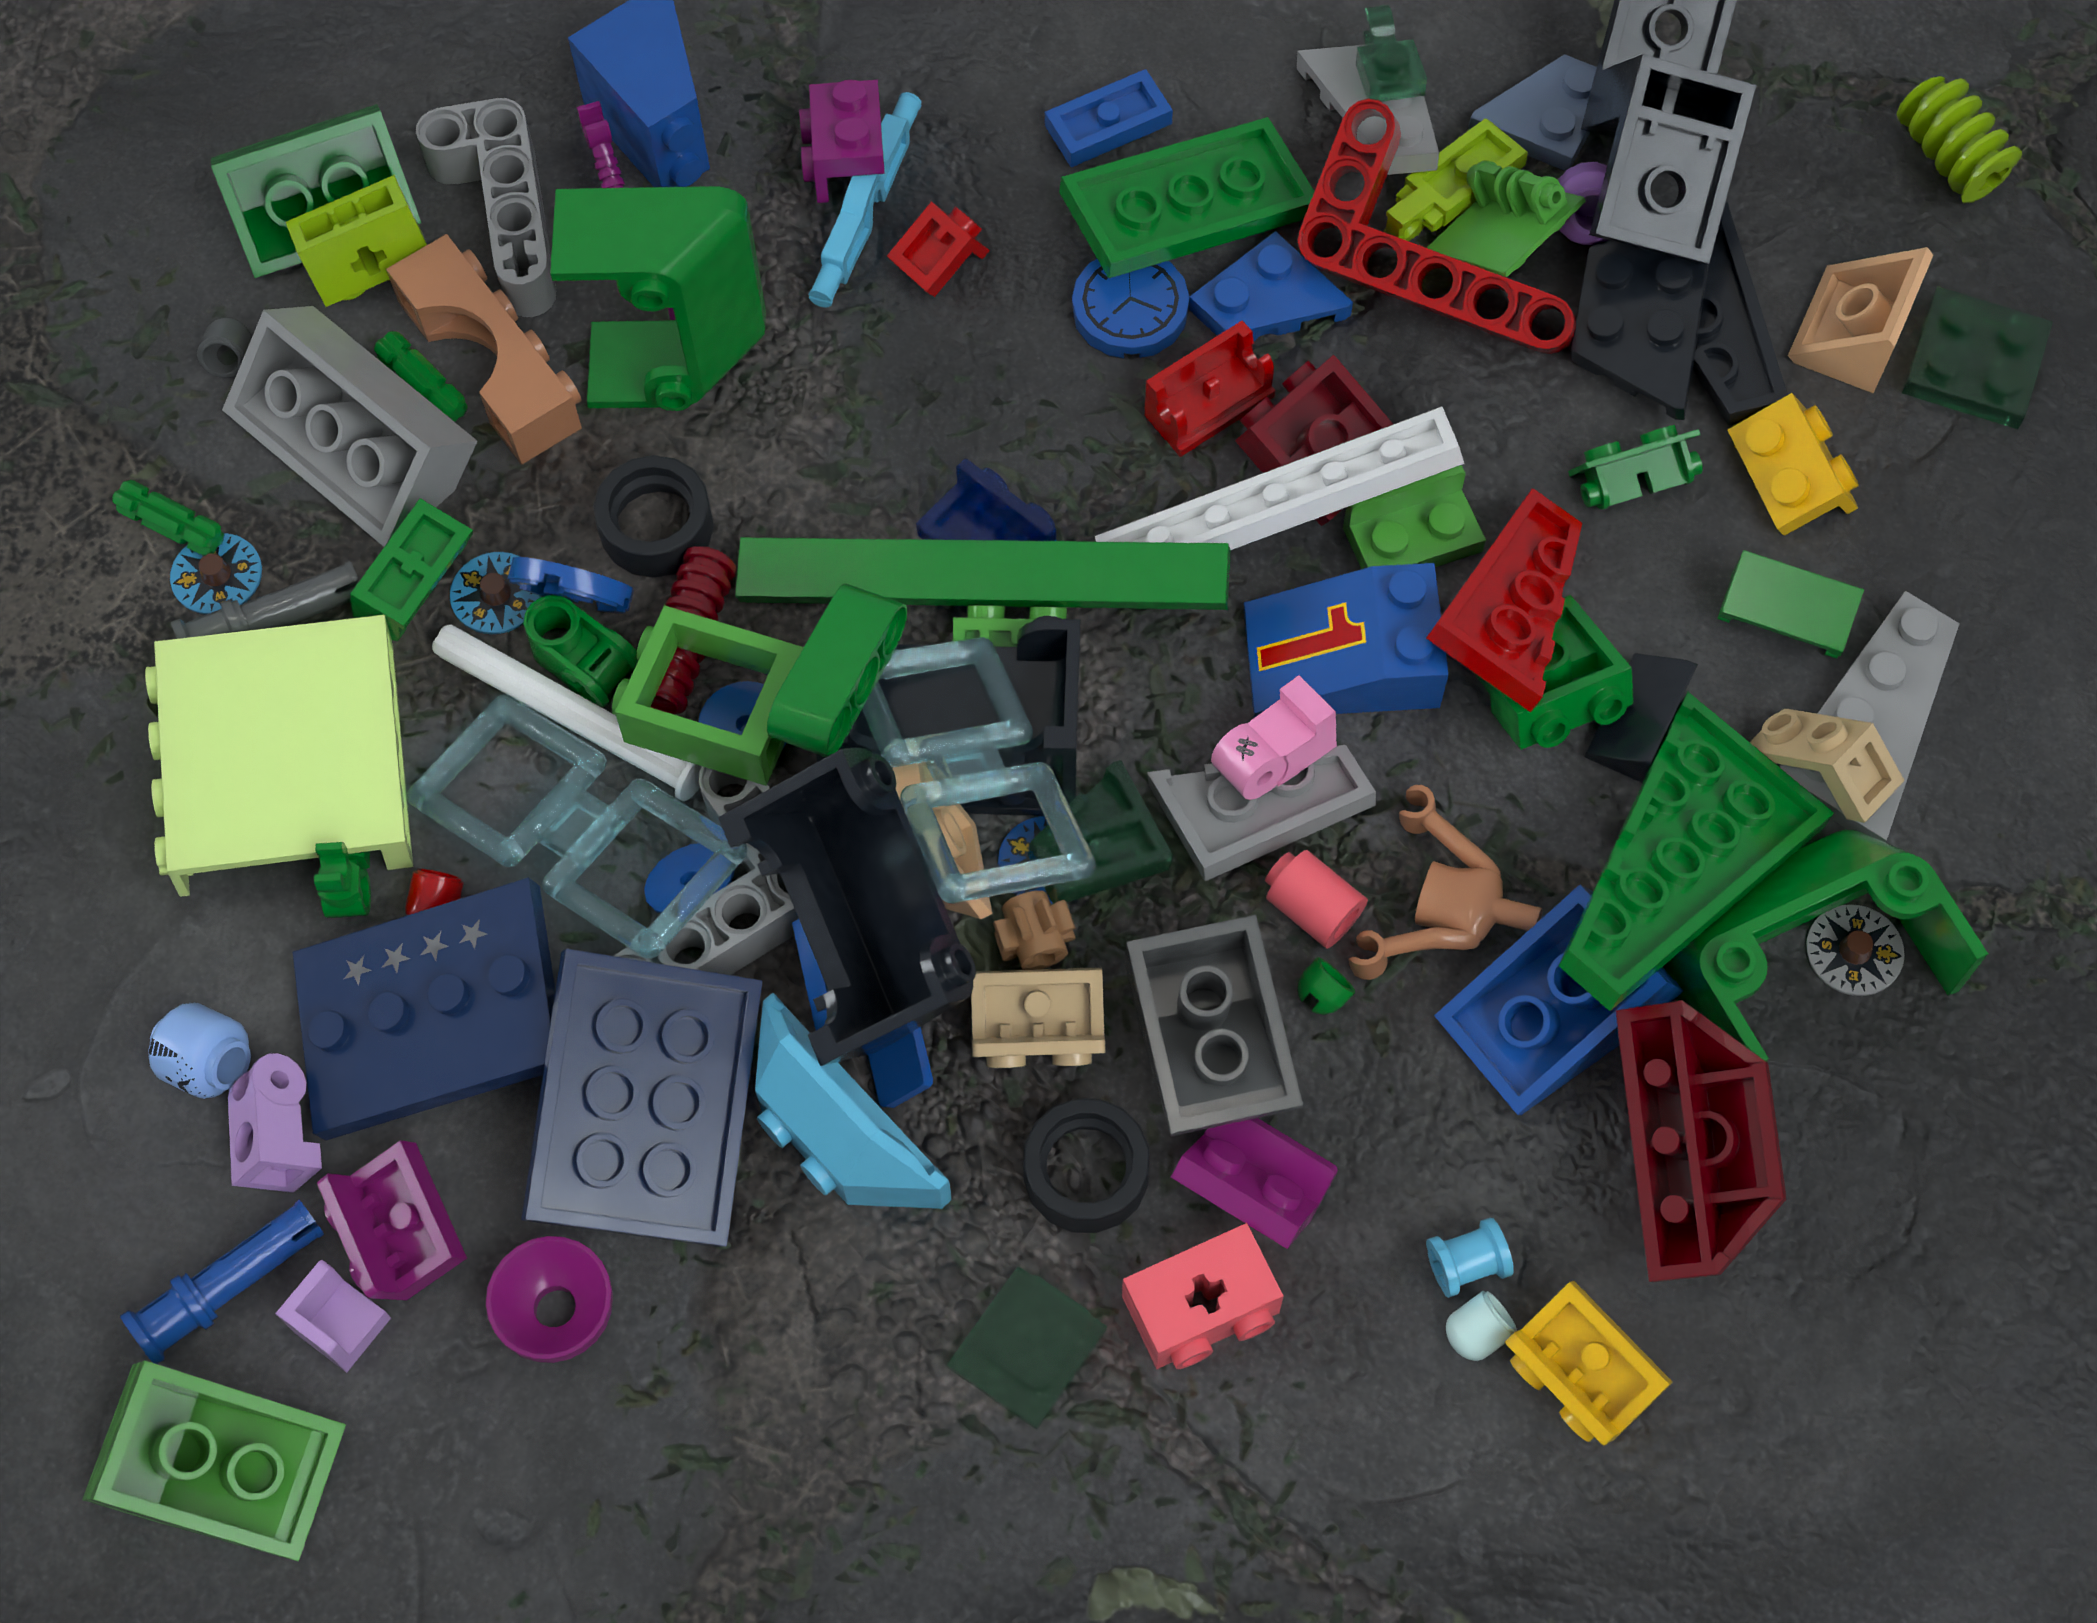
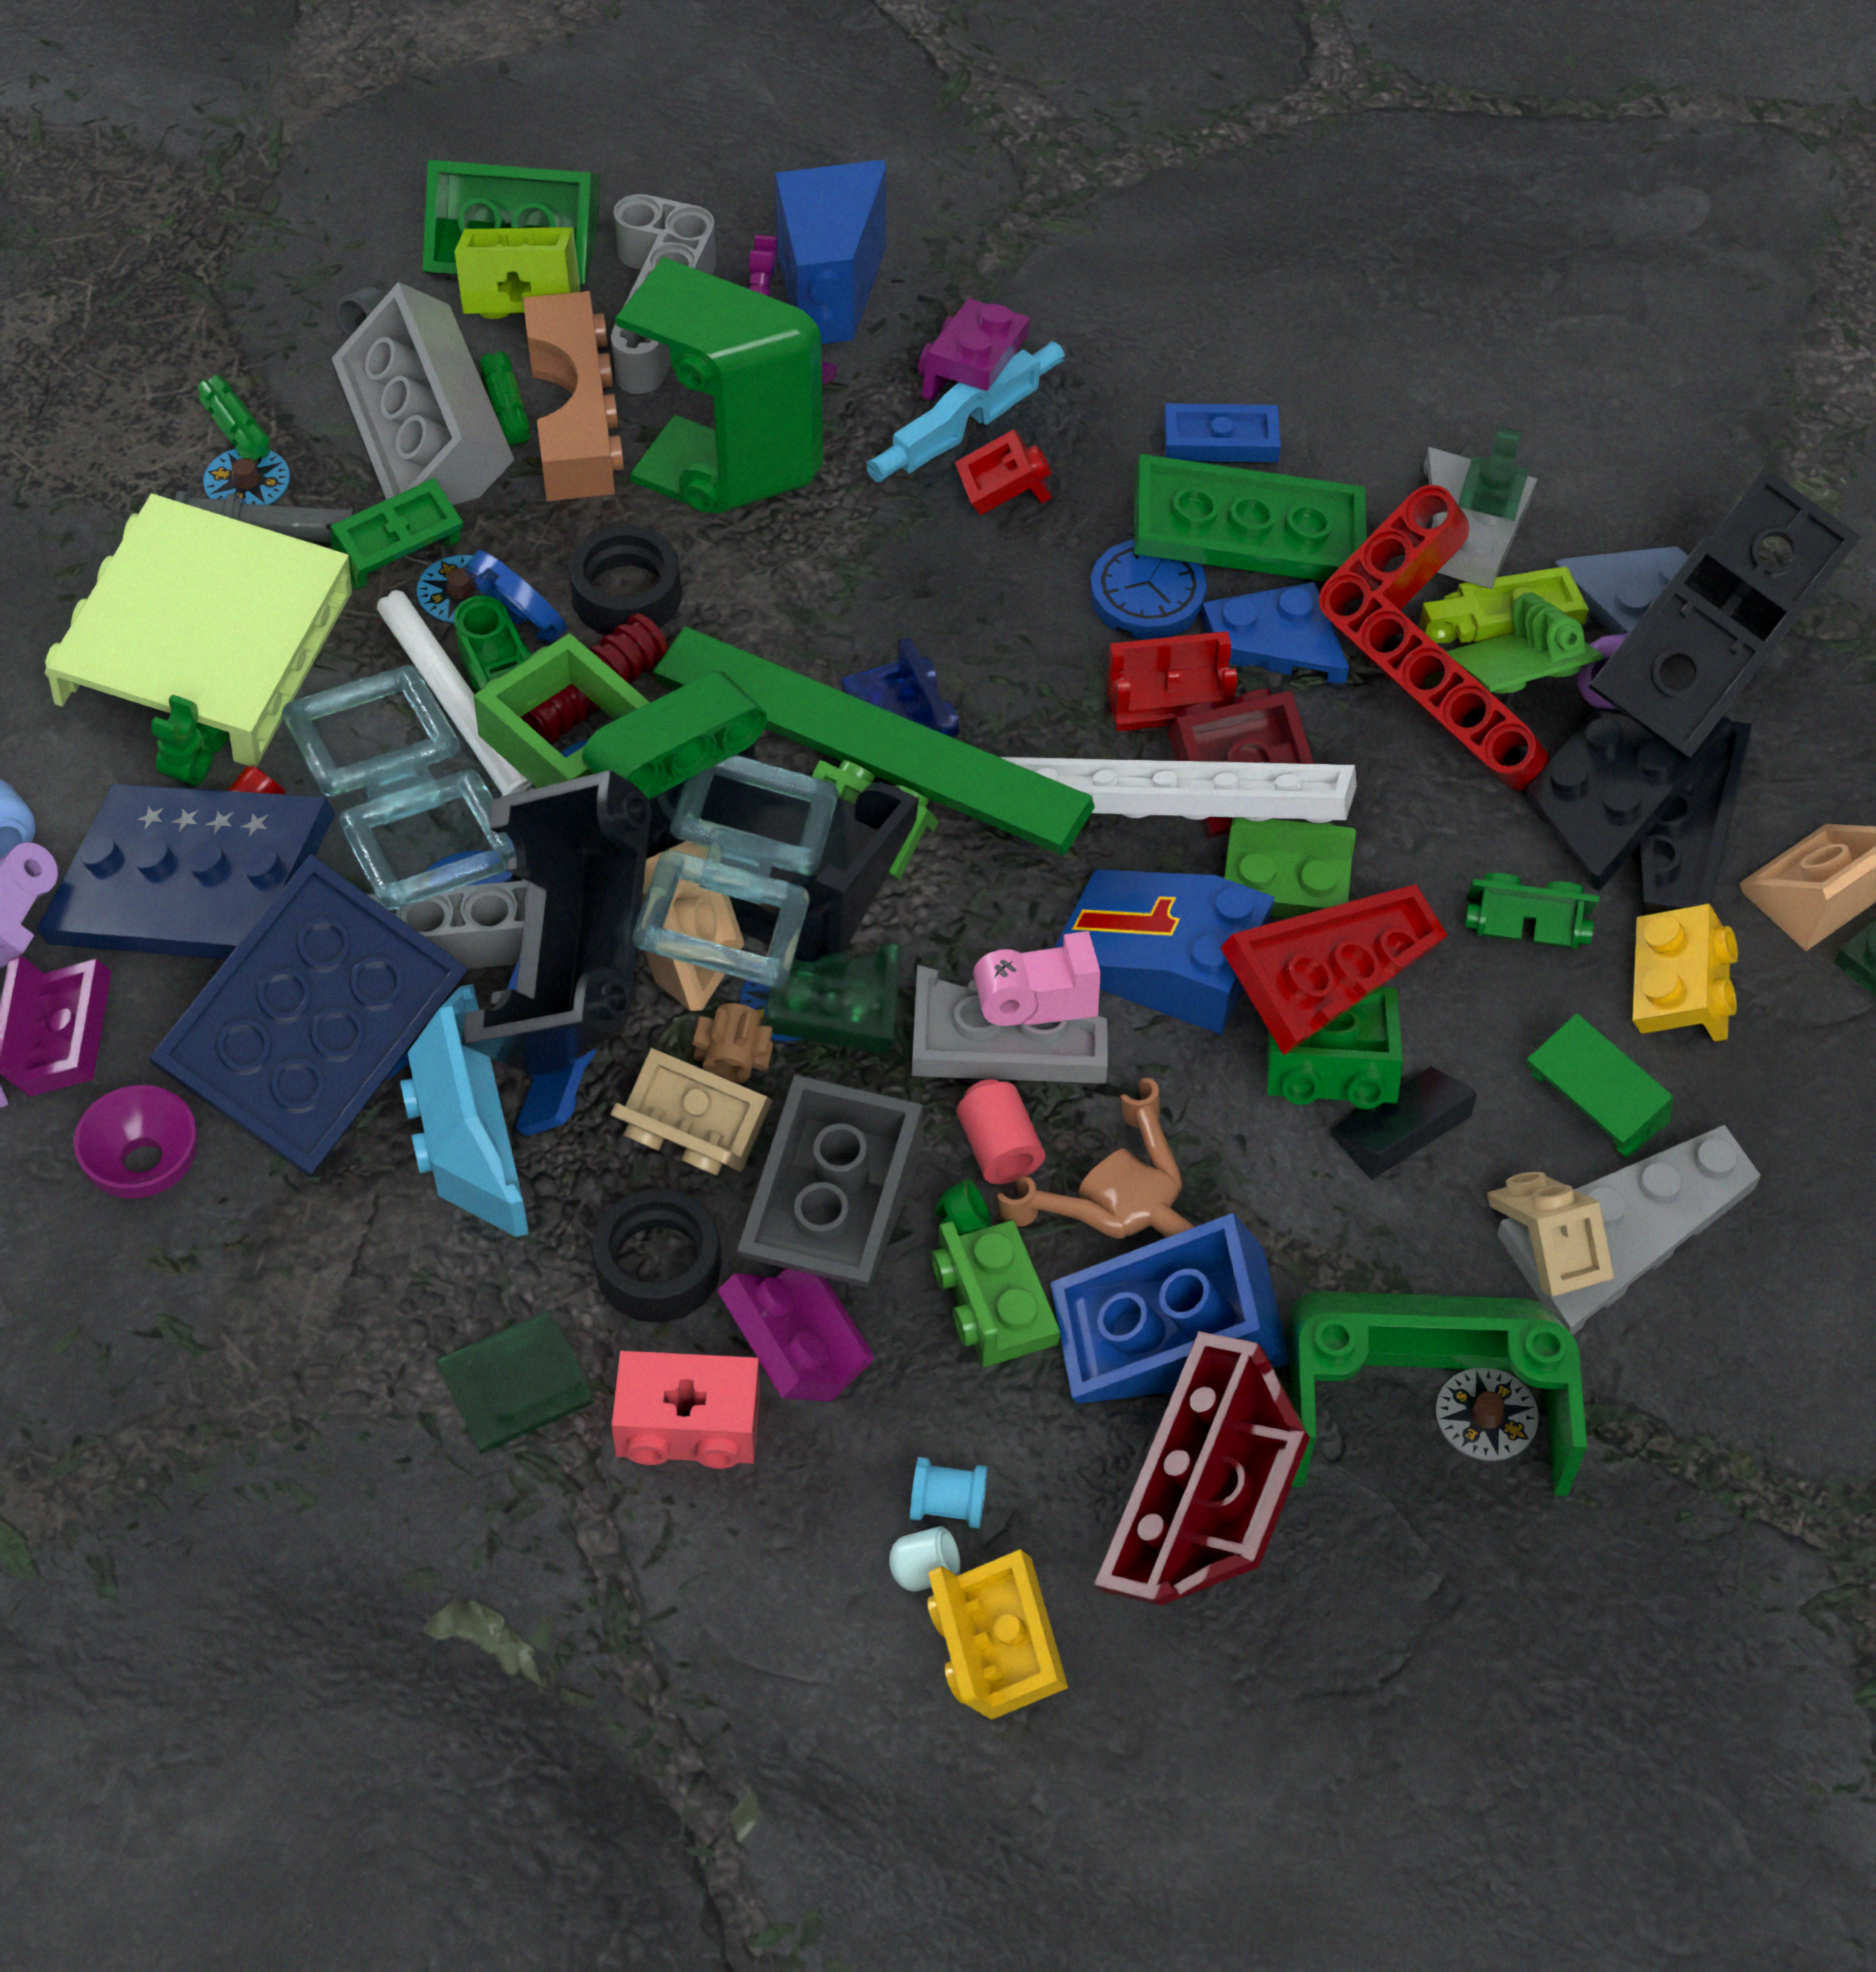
camera: 25 degrees right, 10 degrees down
green wing [1558,692,1834,1011] -> none
none -> bright green bracket [930,1220,1060,1368]

